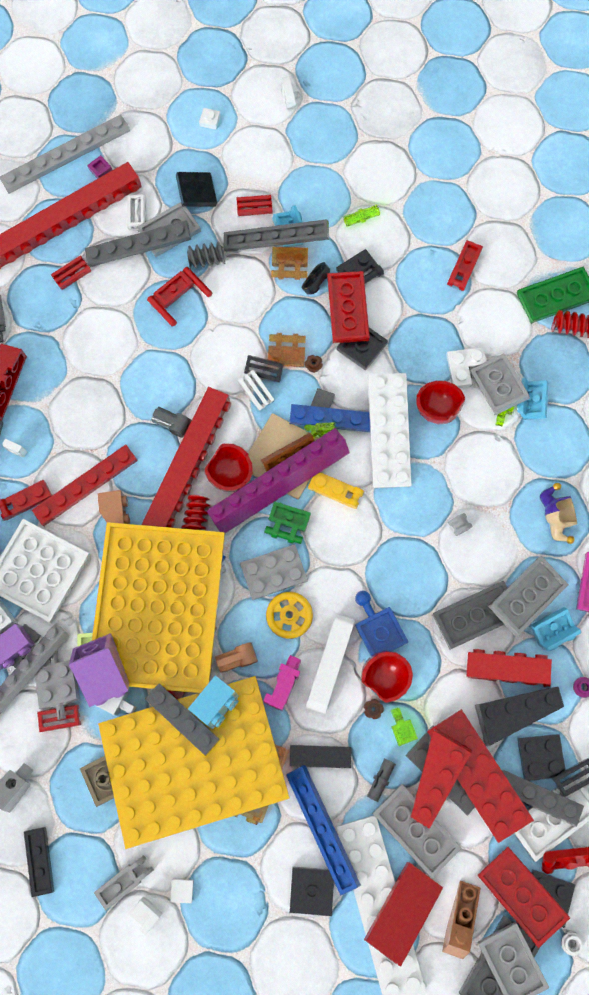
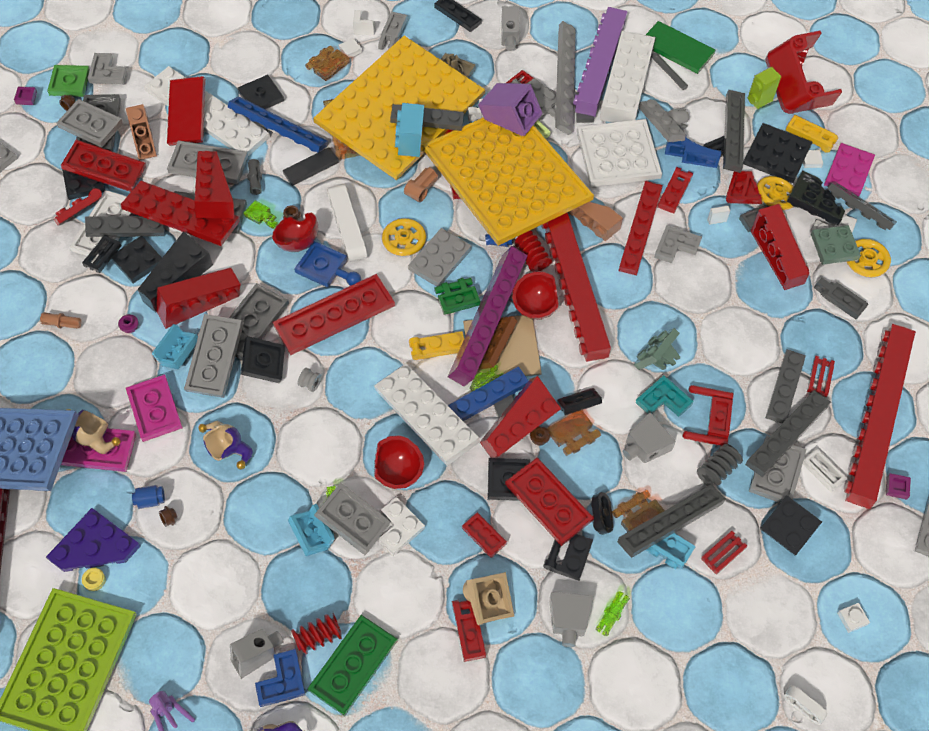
camera: 140 degrees right, 15 degrees down
dark grey piece [151,406,192,438] -> none
white tile [238,370,275,411] -> none
dark pink hips [263,655,301,712] -> none
white plate [561,932,583,956] -> none
none -> black plate [241,336,285,383]
none -> red plate [273,274,395,356]
none -> clear orange plate [305,45,350,81]
none -> red plate [462,512,507,558]
none -> tan slope [463,572,514,625]
none -> red wedge [480,376,561,458]
none -> light grey torso [549,592,593,647]
none -> light grey torso [623,413,676,463]
none -> sand green plate [634,328,680,370]
none -> teal plate [635,375,694,417]
none -> light grey plate [654,225,702,263]
none -> dark grey plate [765,349,806,424]

